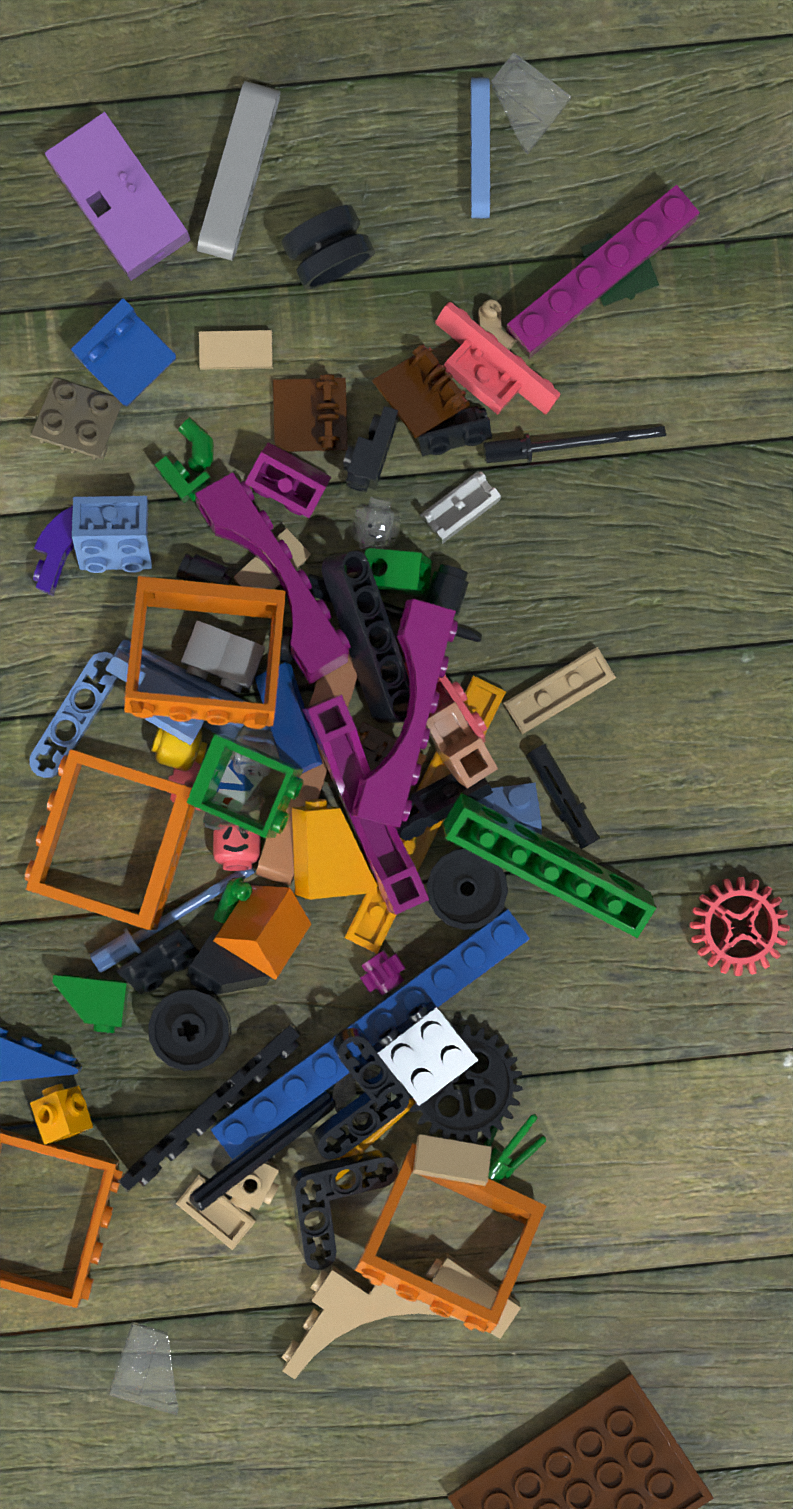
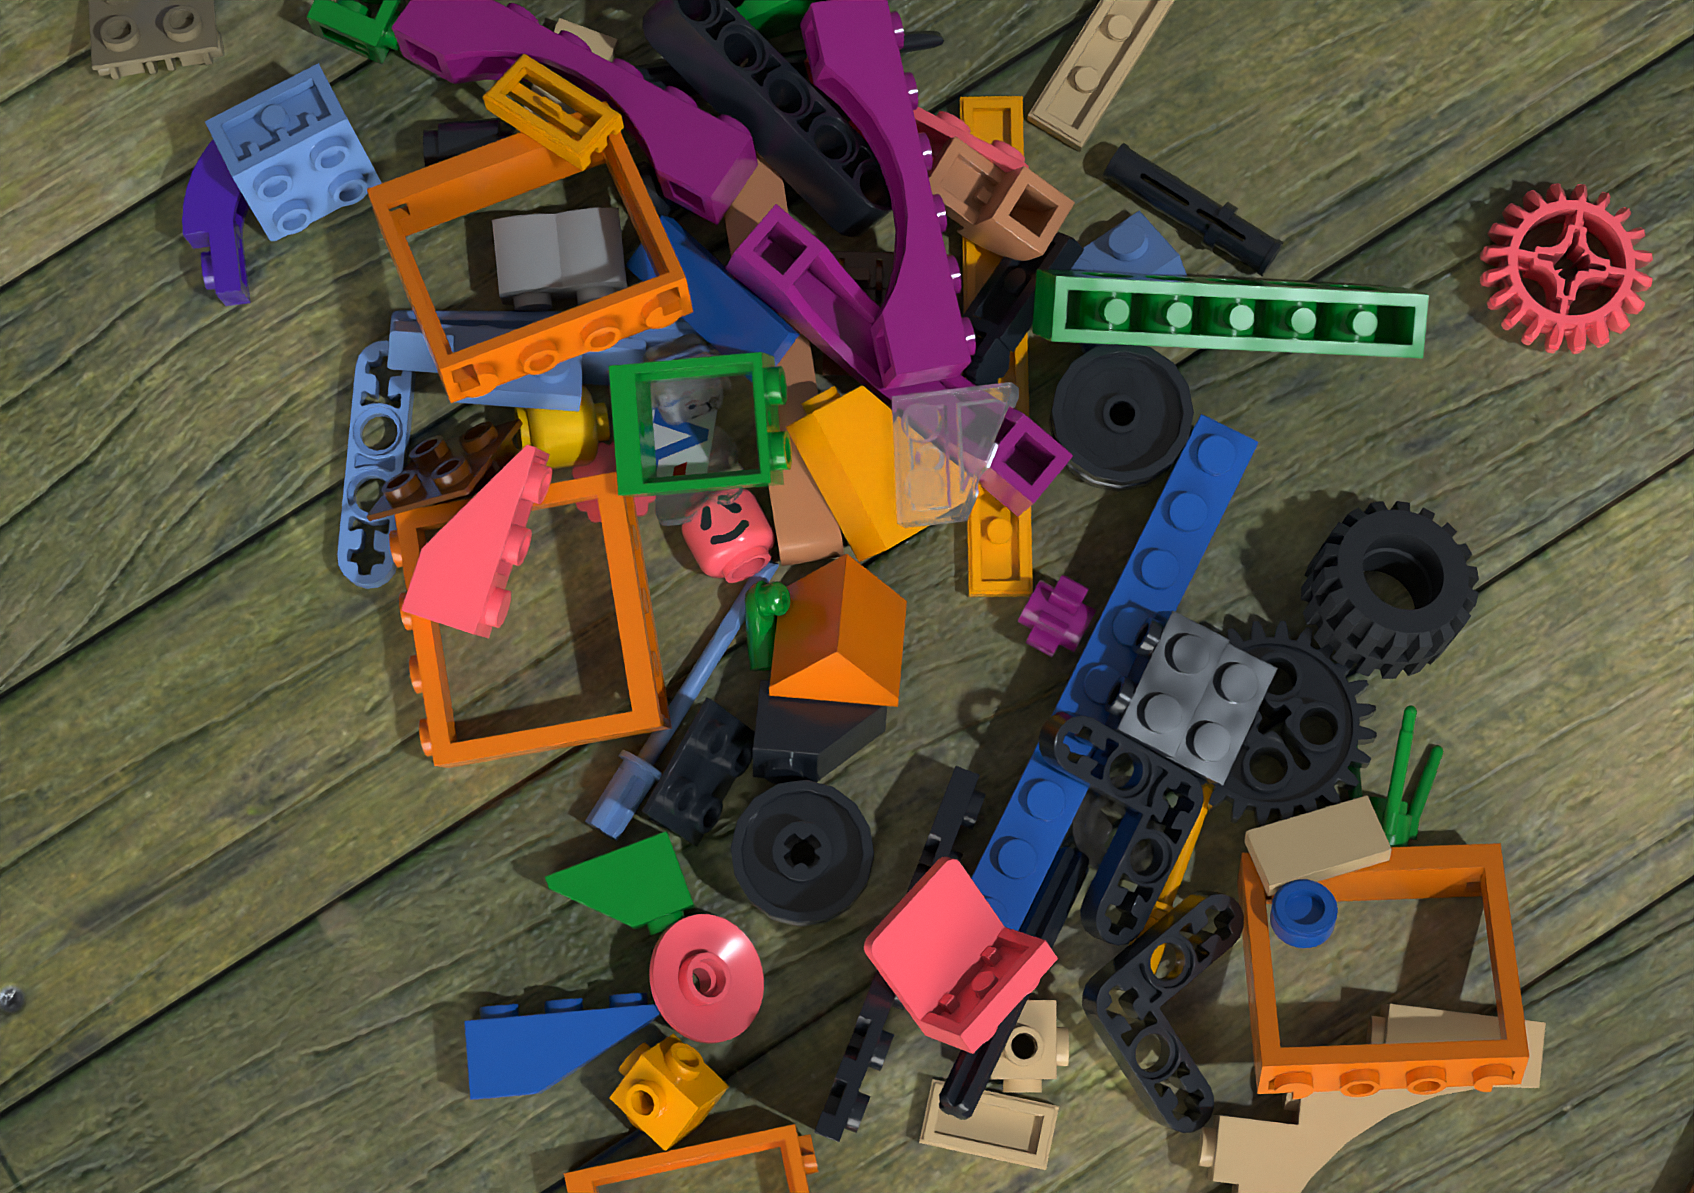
camera: 25 degrees left, 5 degrees down
none -> reddish brown hinge [366,419,523,521]
none -> coral slope [401,445,552,639]
none -> light orange tile [483,54,624,171]
none -> coral dish [649,914,764,1044]
none -> coral bracket [864,857,1058,1054]
none -> clear wing [892,382,1019,528]
none -> blue tile [1270,879,1338,948]
none -> black tyre [1301,501,1479,679]

